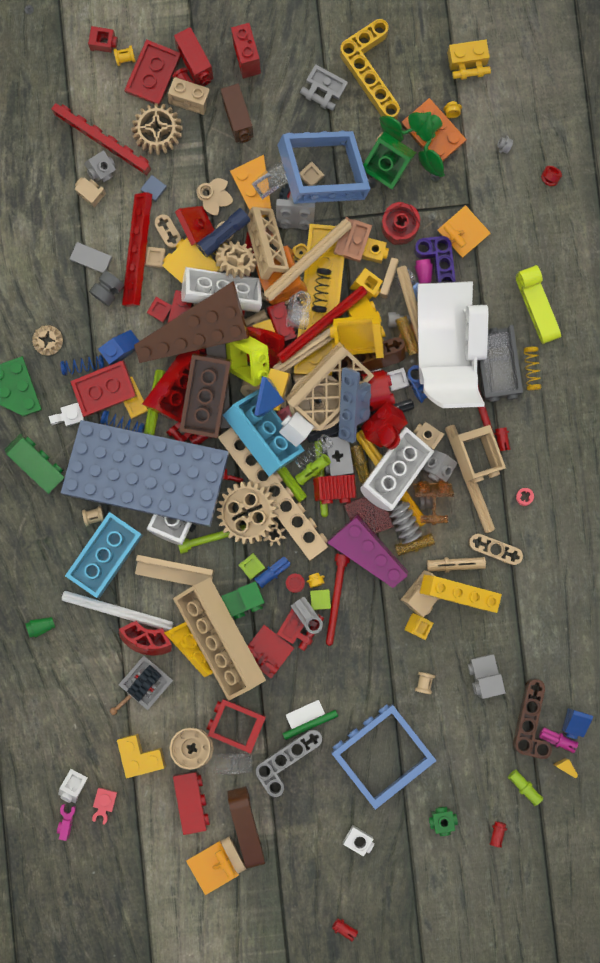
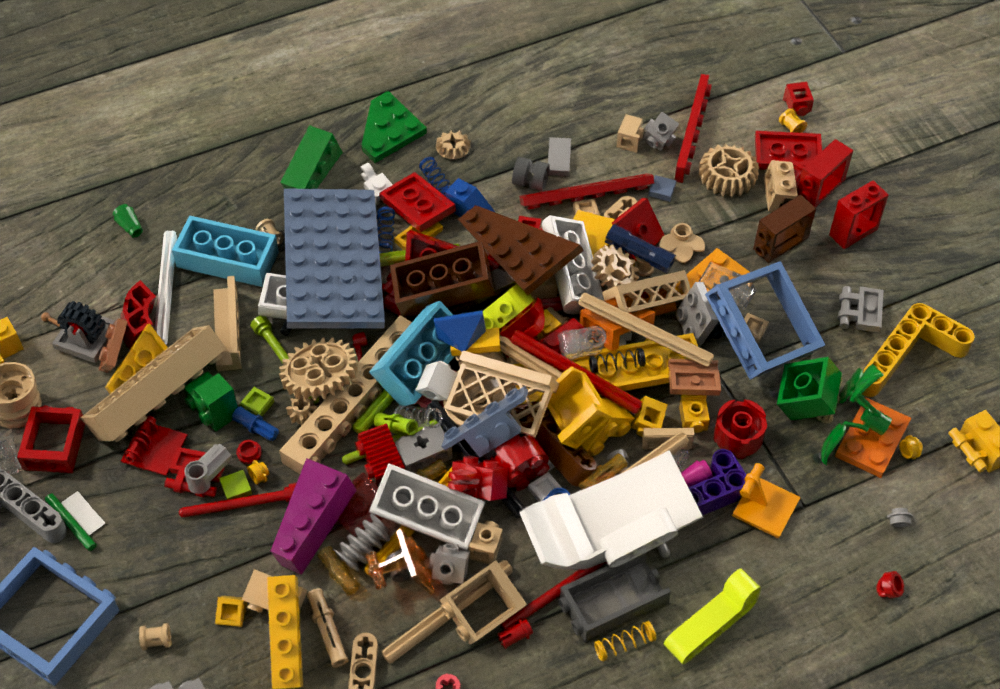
camera: 70 degrees right, 30 degrees down
none -> nougat plate [99,318,128,373]

